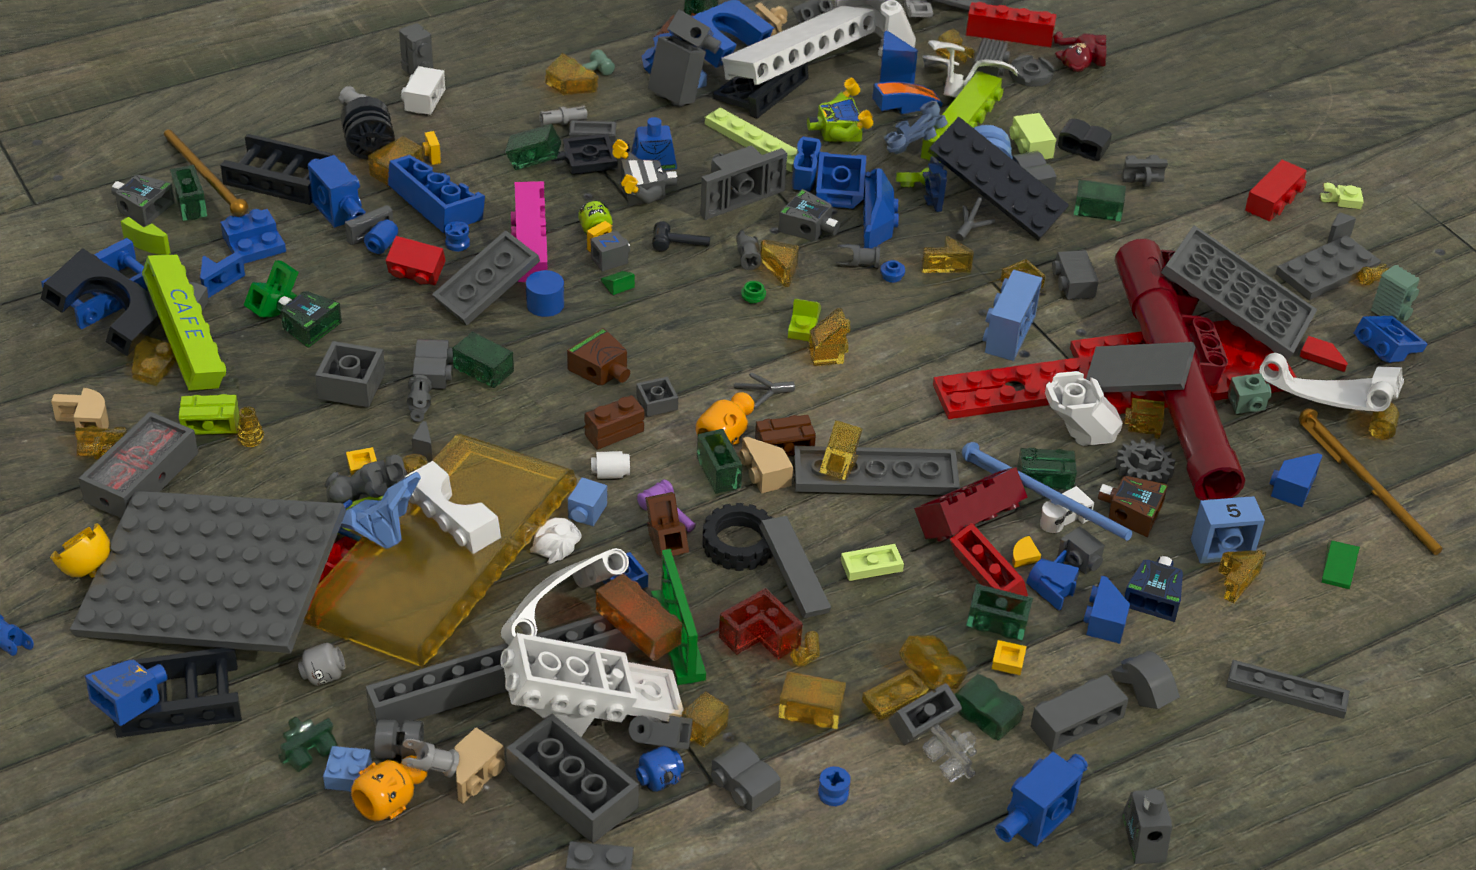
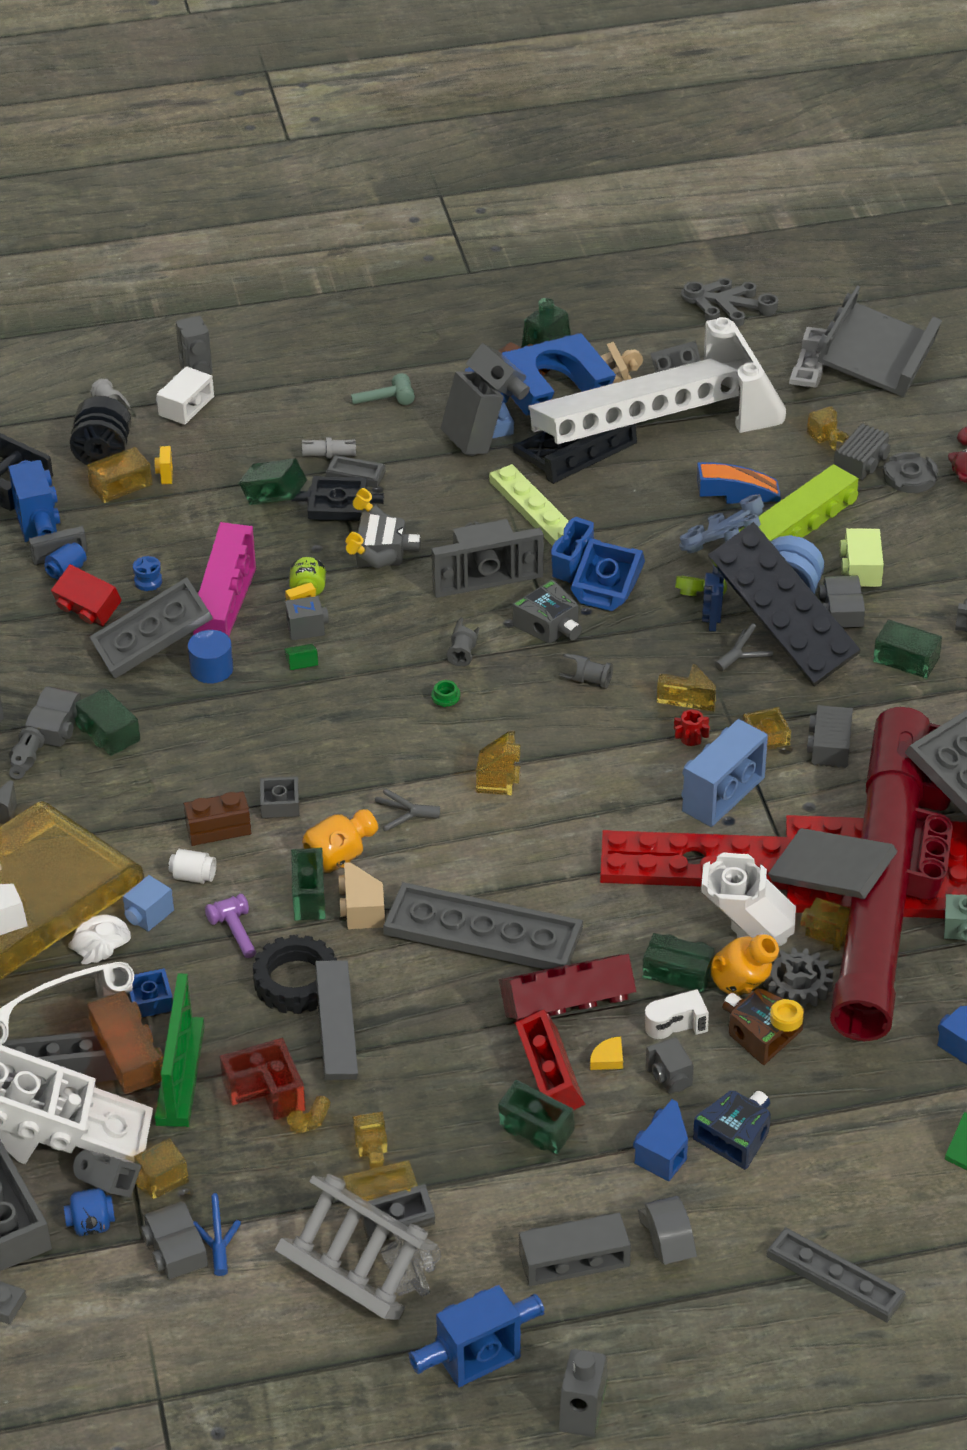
camera: 20 degrees right, 0 degrees up
blue wedge [388,155,485,233] -> none
clear yellow slope [545,53,598,95] -> none
reddish brown torso [567,328,630,386] -> none
blue torso [631,117,677,170] -> none
reddish brown brick [645,492,689,558] -> none
black piece [652,221,710,252] -> none
reddish brown brick [755,415,816,456] -> none
clear yellow slope [760,240,799,288] -> none
clear yellow brick [778,671,846,729] -> none
lime slope [788,299,821,342] -> none
torso [807,78,873,142] -> none
blue wheel [818,766,851,806] -> none
clear yellow slope [819,420,863,480] -> none
yellowish green plate [841,544,904,581] -> none
blue wedge [863,169,899,248] -> none
blue slope [880,30,918,84] -> none
blue plate [881,260,905,283] -> none
clear yellow brick [899,635,968,690] -> none
white plant [922,40,1018,98] -> none
clear green brick [955,674,1024,741] -> none
medium blue bar [962,442,1132,541] -> none
red brick [966,2,1057,48] -> none
yellow plate [992,640,1027,675] -> none
blue piece [1026,550,1079,610] -> none
black brick [1057,118,1112,161] -> none
medium blue brick [1191,496,1265,564] -> none
clear yellow slope [1219,550,1267,603] -> none
none -> blue plant [193,1193,241,1276]
none -> light grey fence [275,1174,437,1320]
none -> clear yellow piece [353,1111,387,1174]
none -> red gear [674,709,710,746]
none -> light orange piece [711,934,779,996]
none -> yellow tile [770,999,803,1032]

